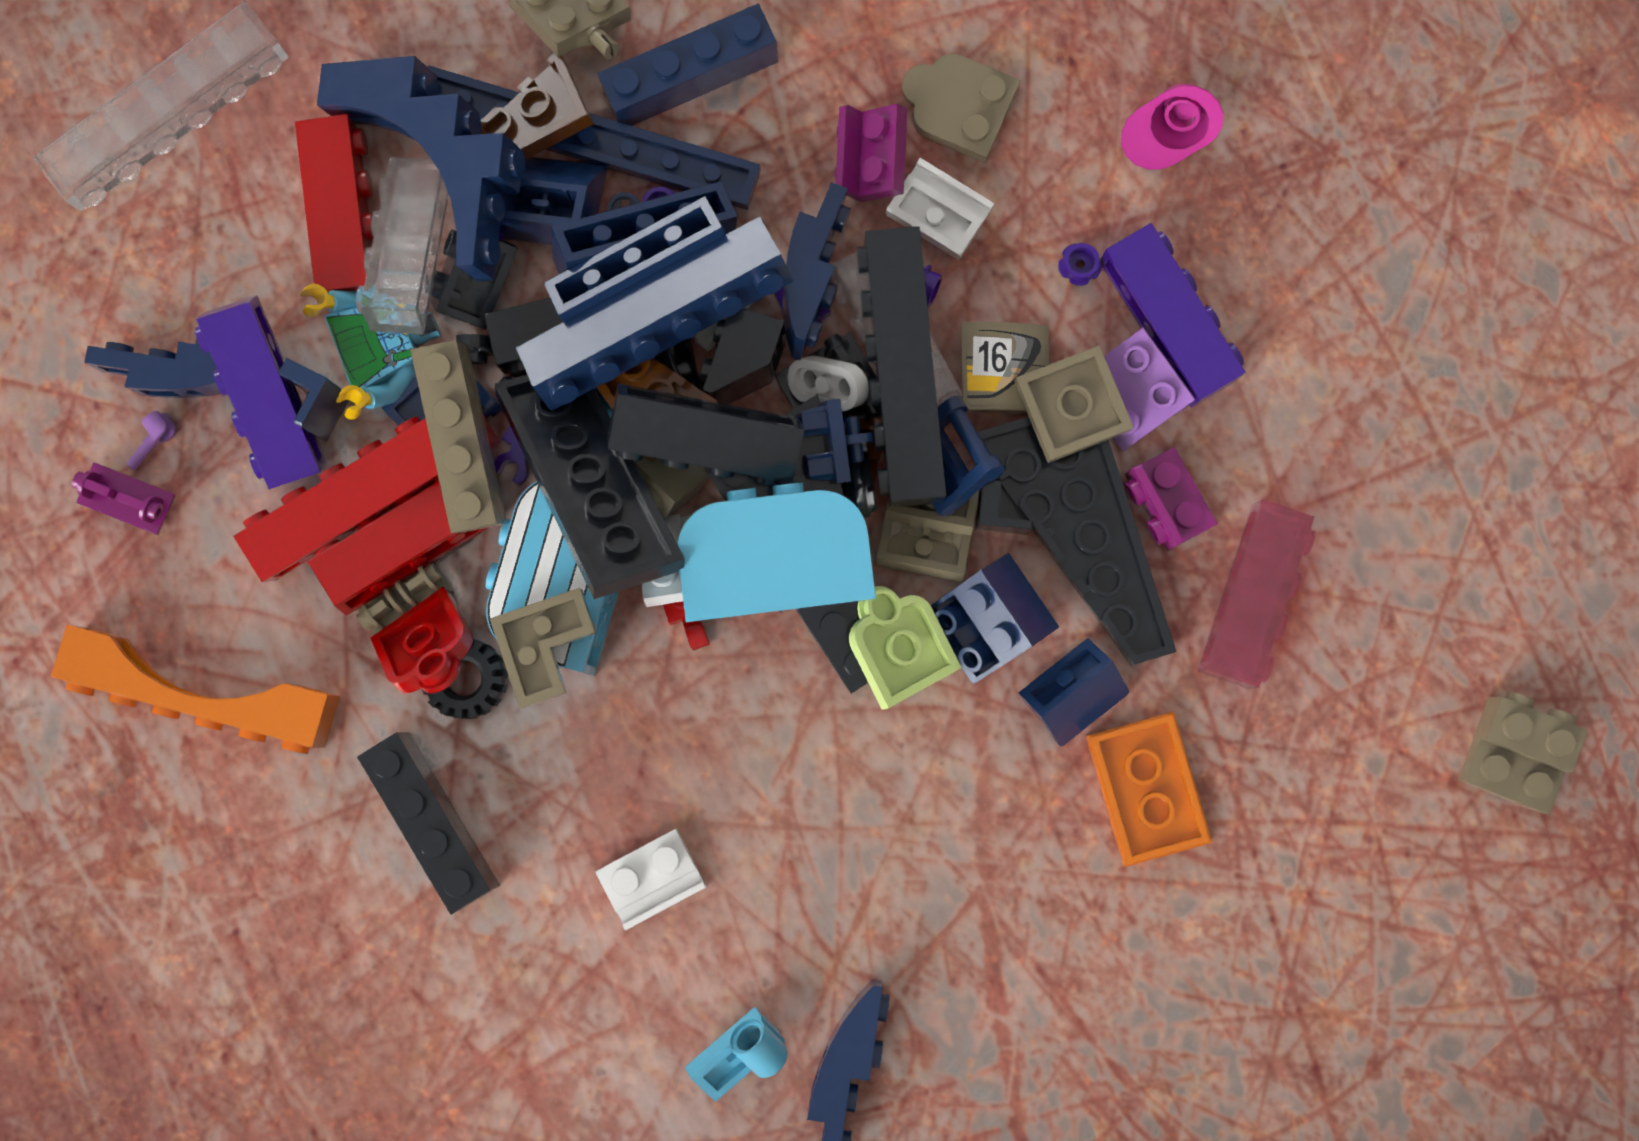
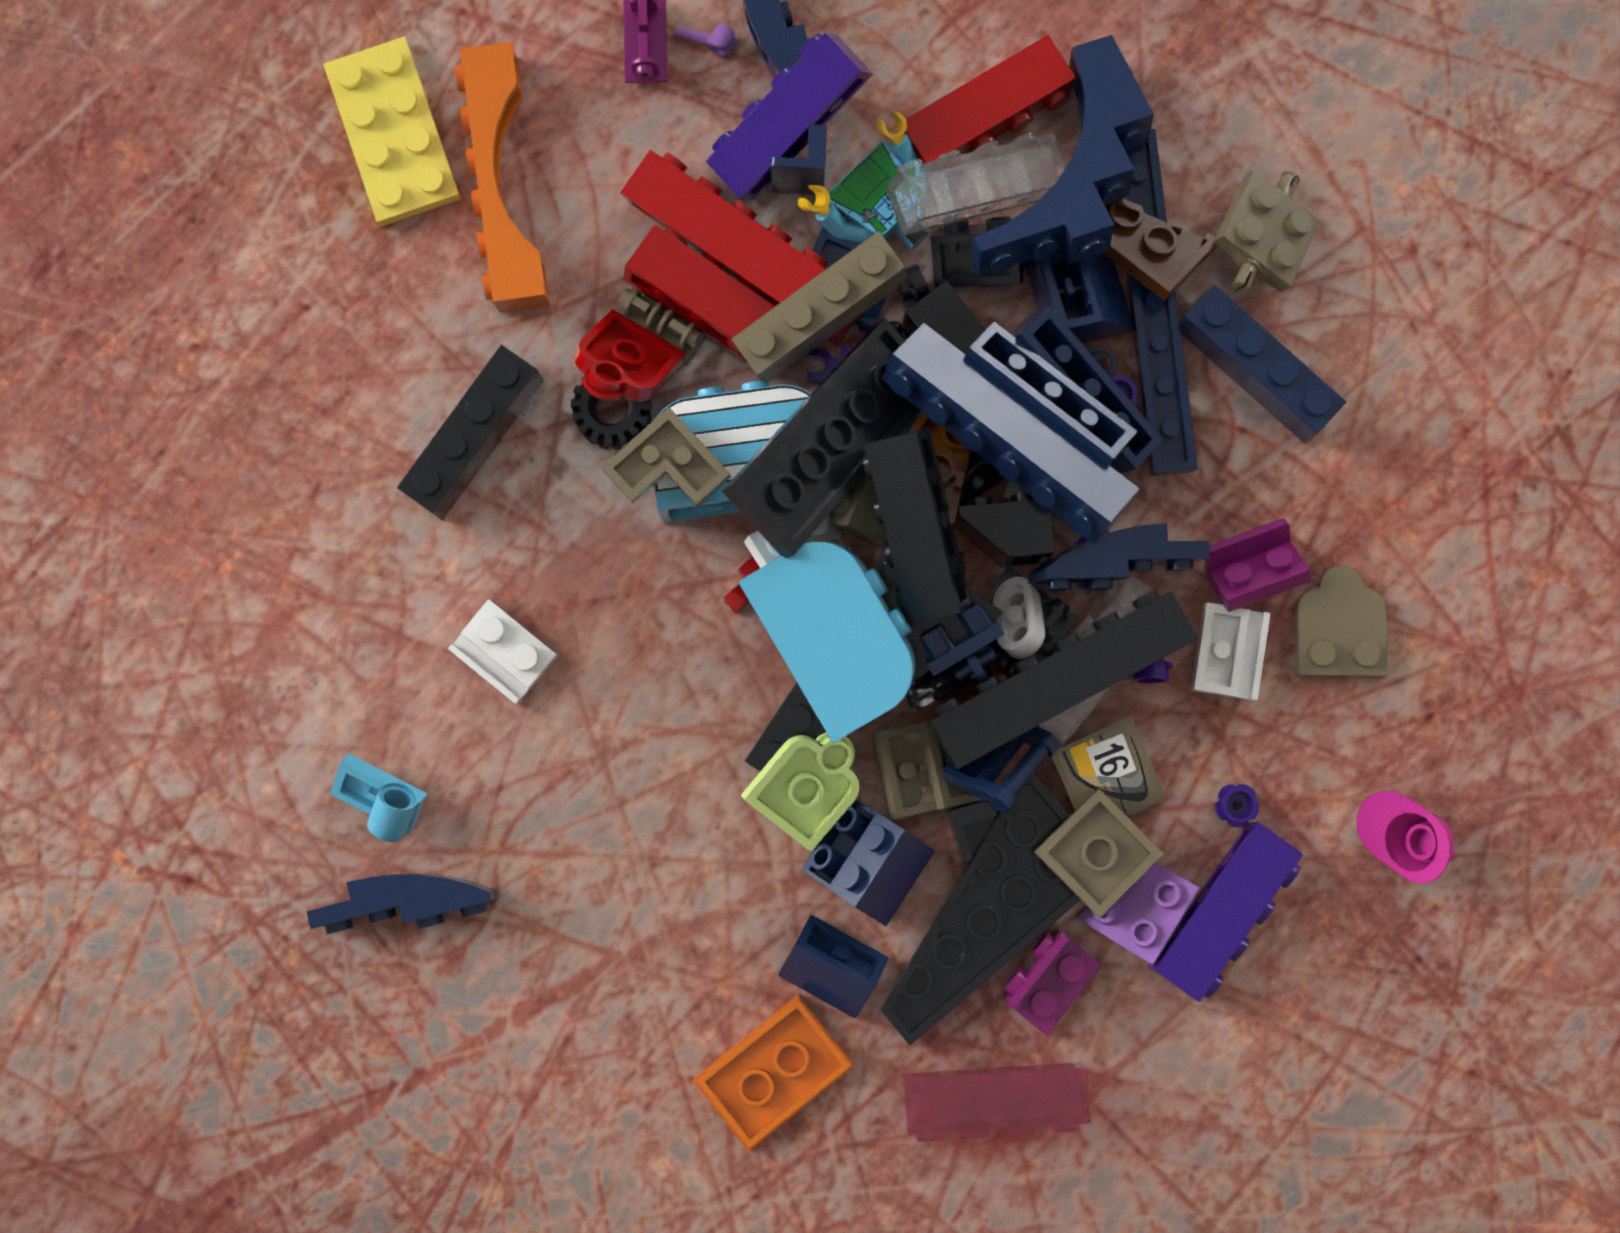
camera: 65 degrees right, 0 degrees up
none -> light yellow plate [323,36,461,227]

